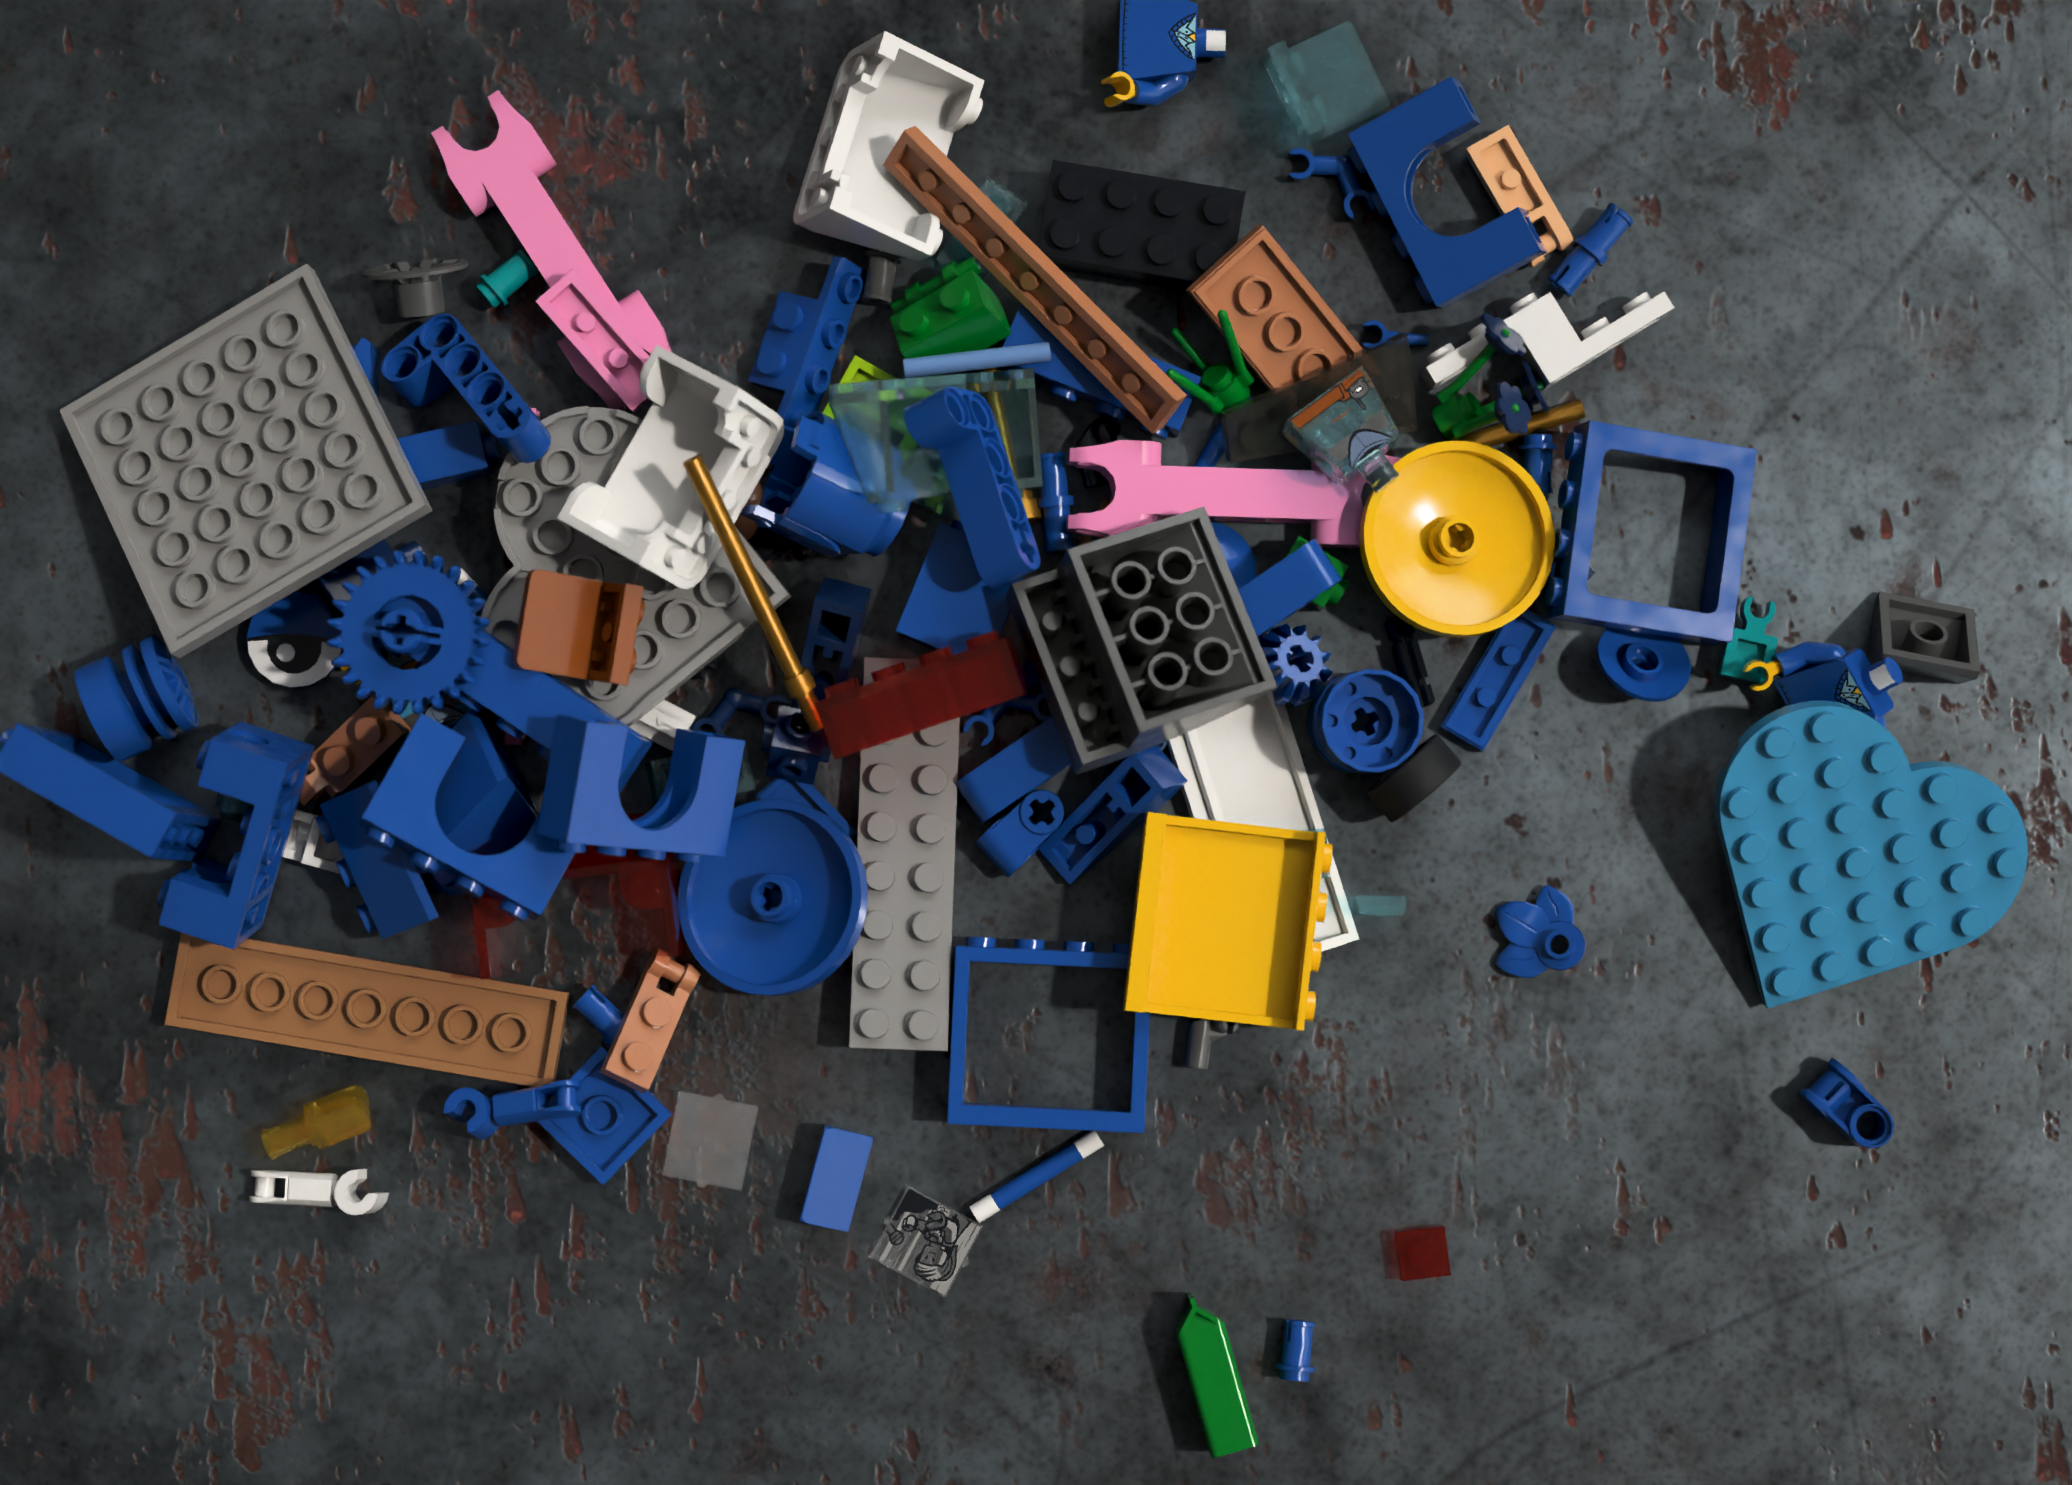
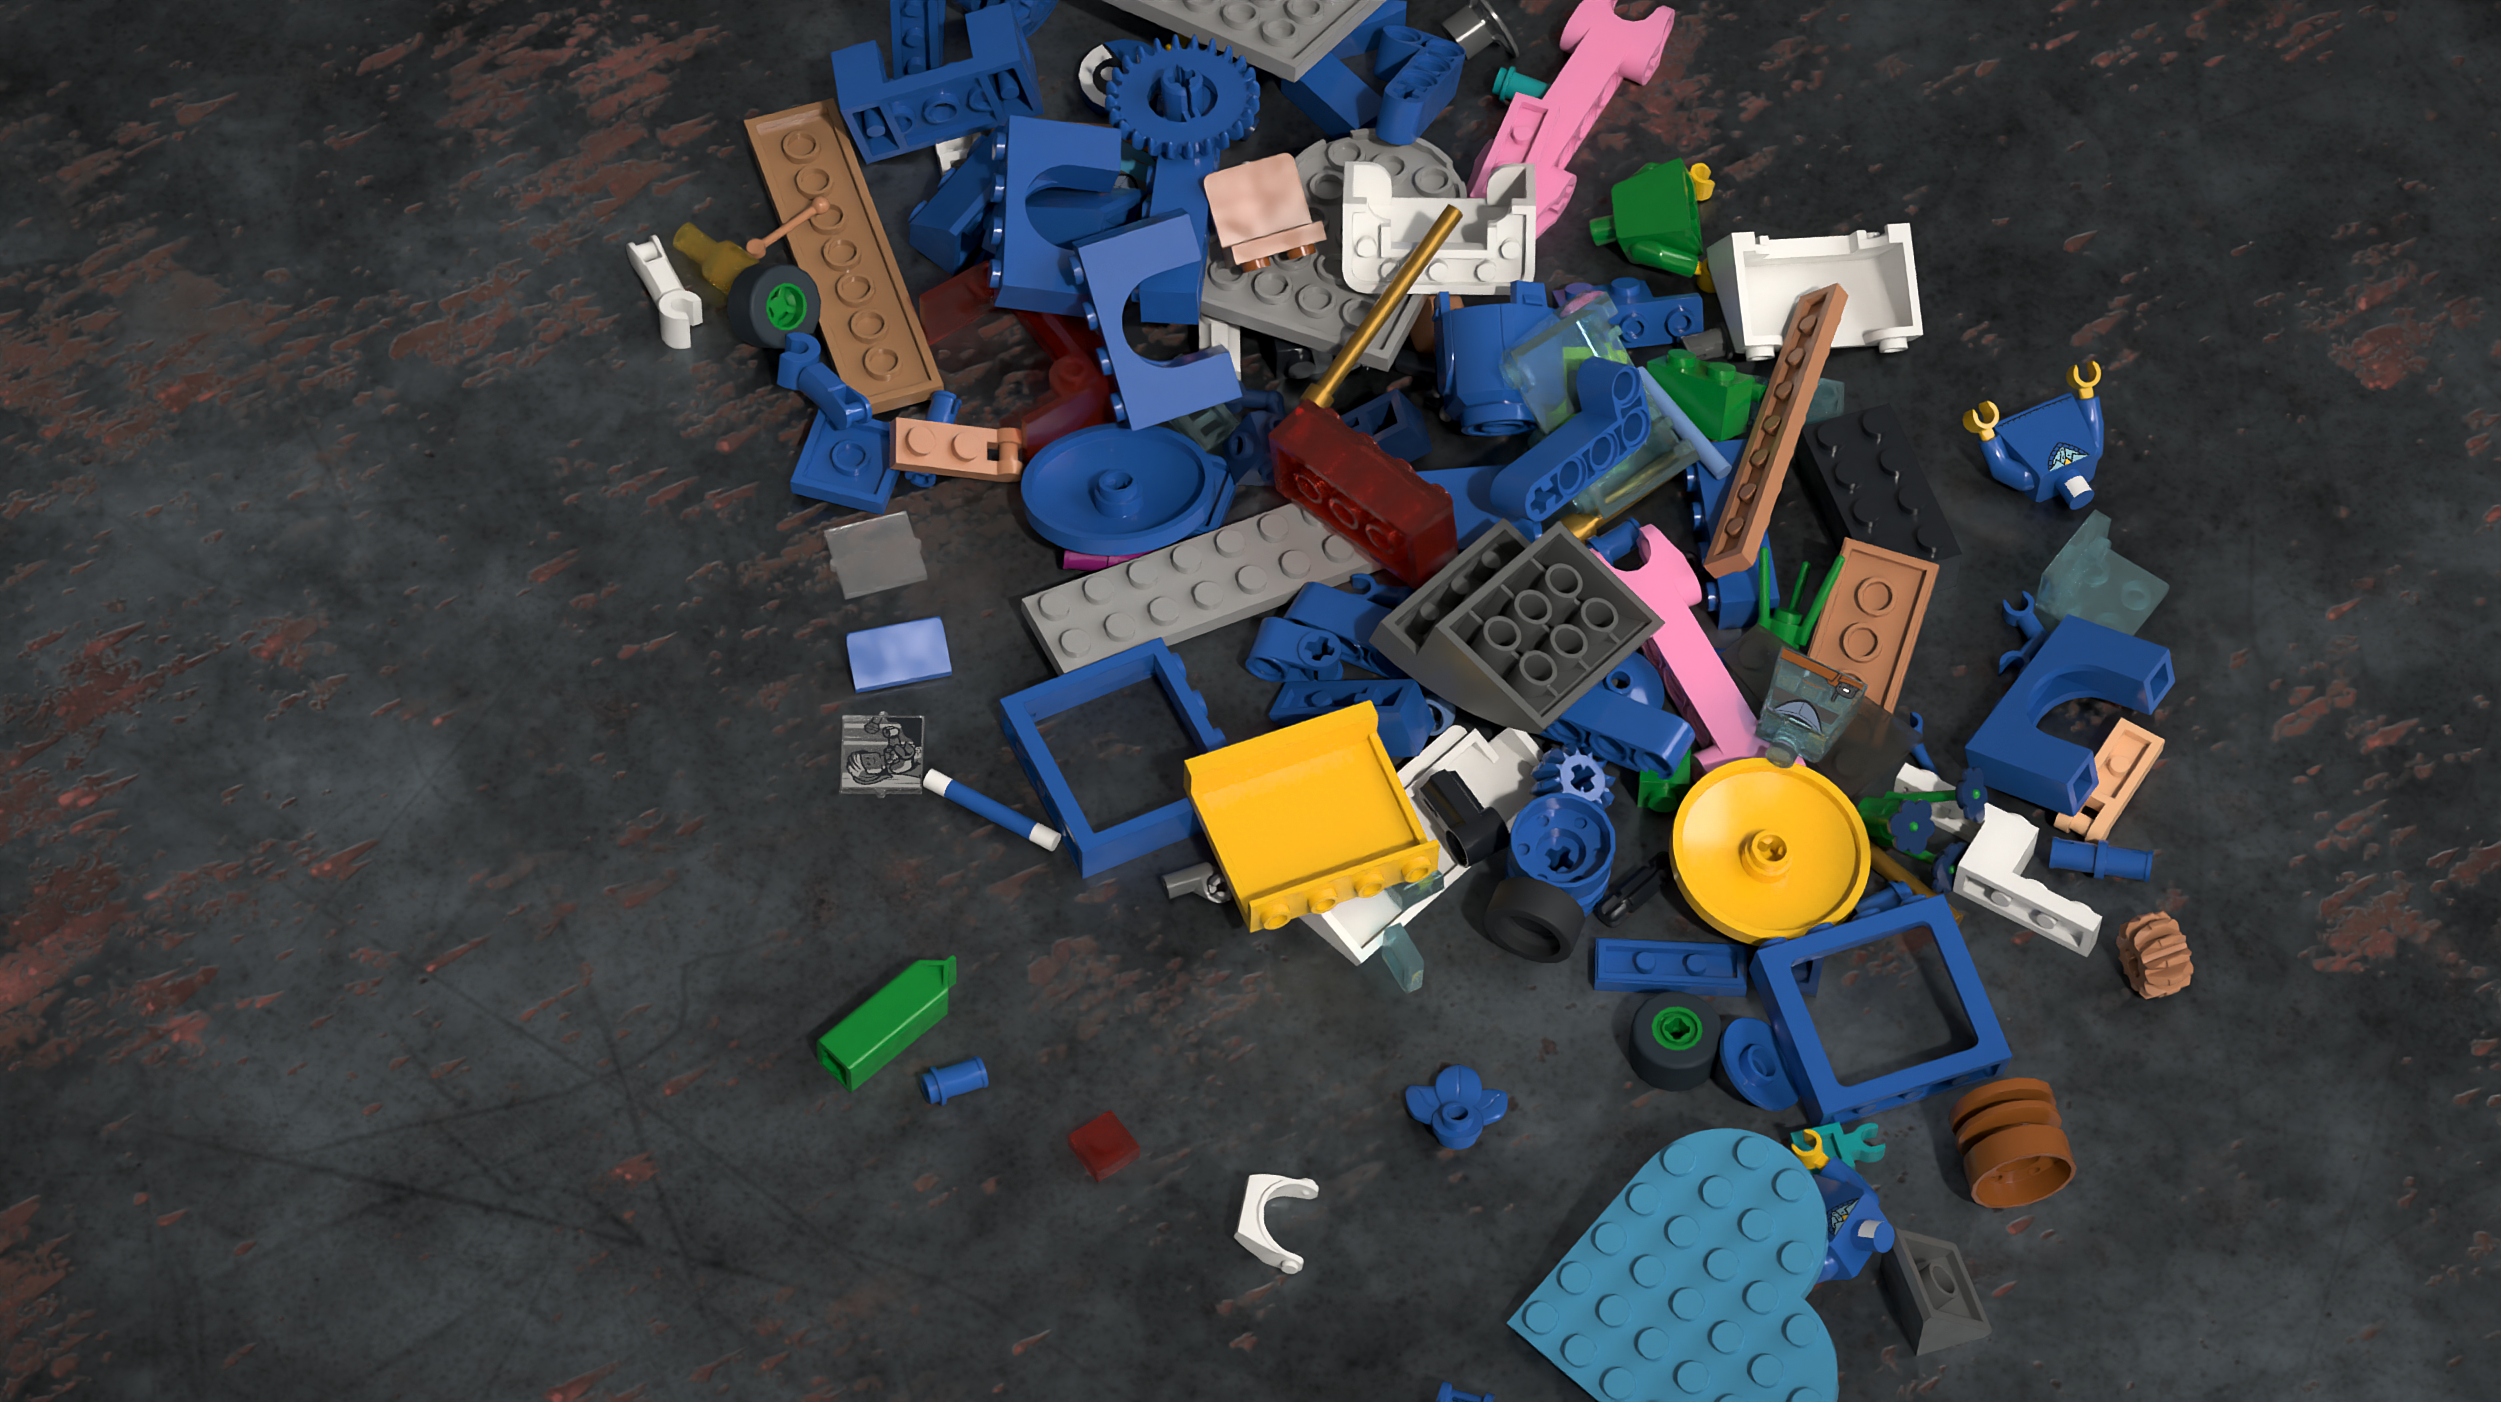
camera: 60 degrees right, 30 degrees down
none -> black wheel [727,263,821,349]
none -> nougat hinge [746,196,830,259]
none -> white helmet [1234,1174,1319,1274]
none -> black piece [1419,769,1510,868]
none -> green torso [1590,157,1716,293]
none -> black wheel [1628,991,1722,1092]
none -> dark orange wheel [1948,1077,2077,1208]
none -> nougat gear [2116,911,2194,999]

